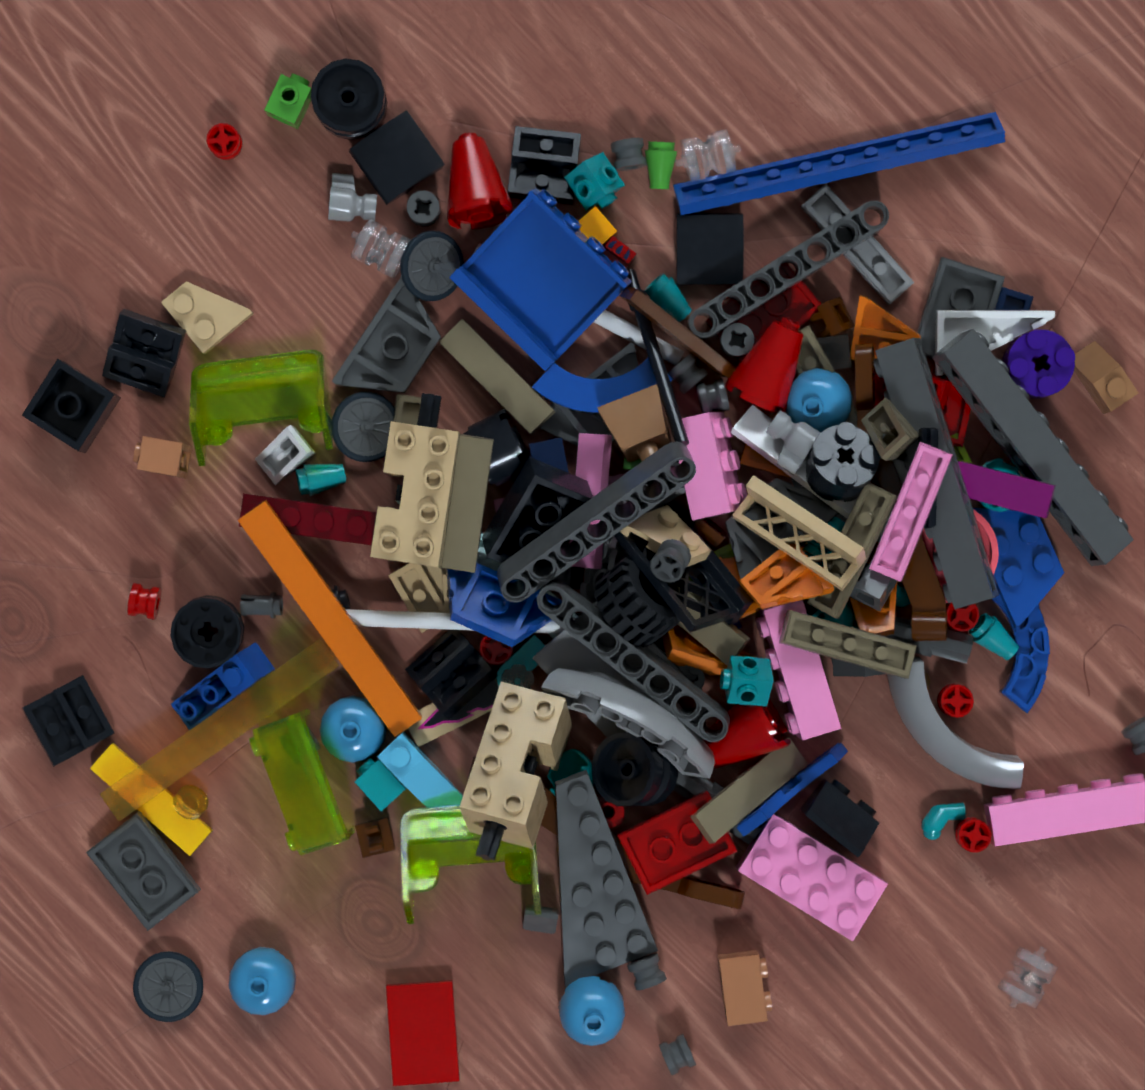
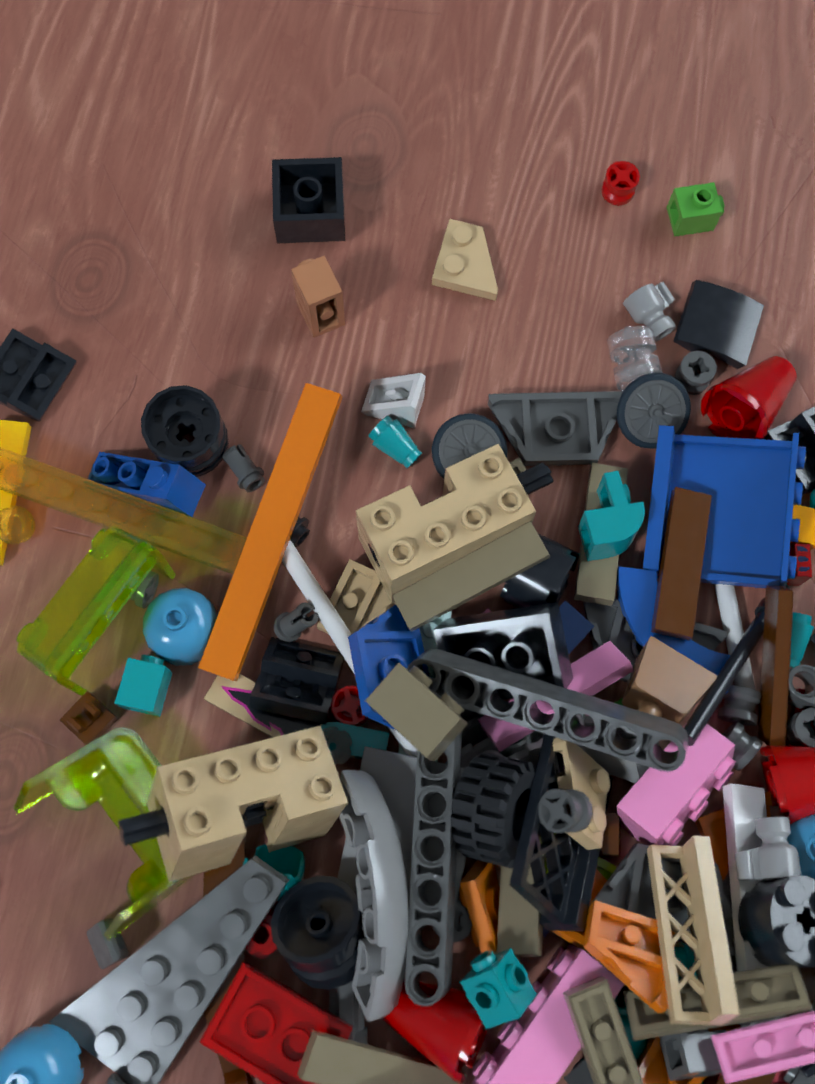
camera: 55 degrees right, 15 degrees down
black slope [102,309,186,398] -> none
red wheel [127,583,162,620] -> none
clear neon green windscreen [189,350,333,466] -> none
dark red arch [239,493,377,546] -> none
black wheel [310,58,388,140] -> none
medium azure slope [377,732,463,827] -> none
none -> dark grey pin [274,602,318,642]
none -> dark tan brick [365,663,468,762]
none -> teal brick [578,471,645,561]
none -> reddish brown tile [651,487,712,641]

